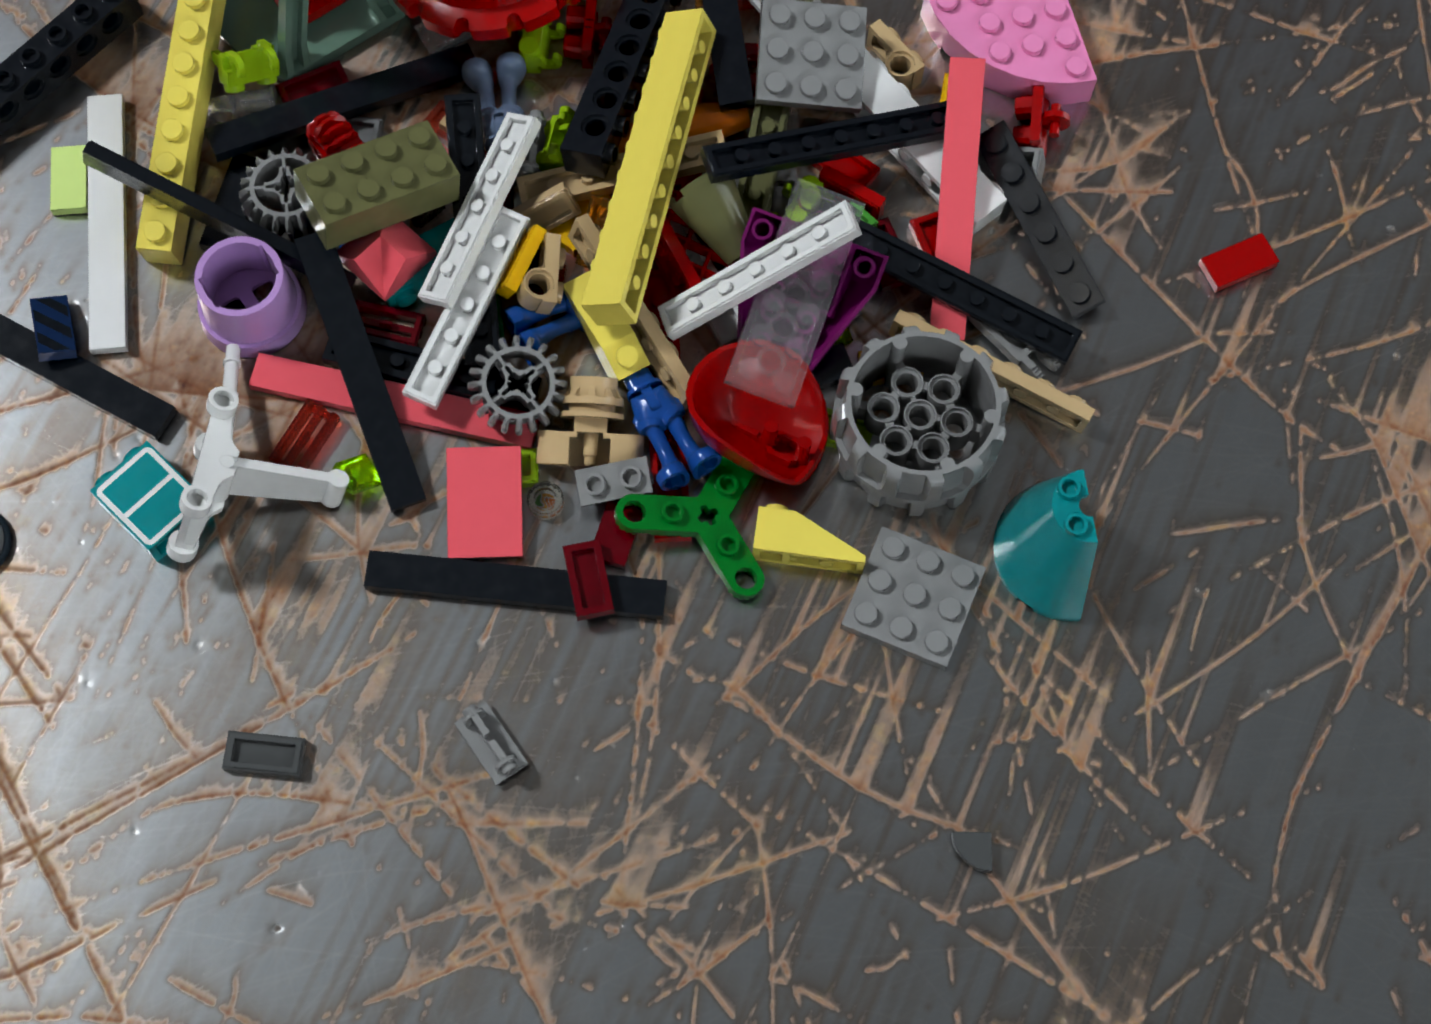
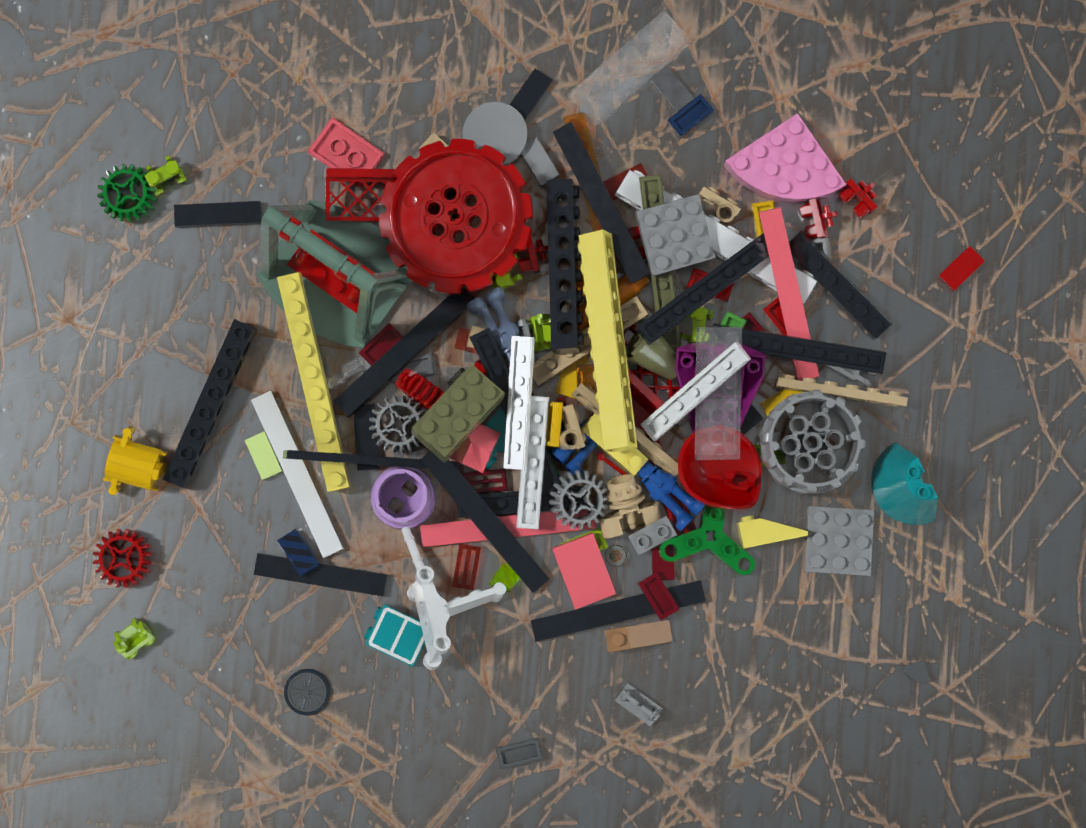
camera: 15 degrees left, 15 degrees up
lime piece [211,39,280,93] -> none
tan tile [511,181,582,232] -> none
red tile [819,164,886,220] -> none
none -> red hinge [596,452,635,478]
none -> medium nougat slope [604,620,673,652]
none -> red hips [838,178,878,219]

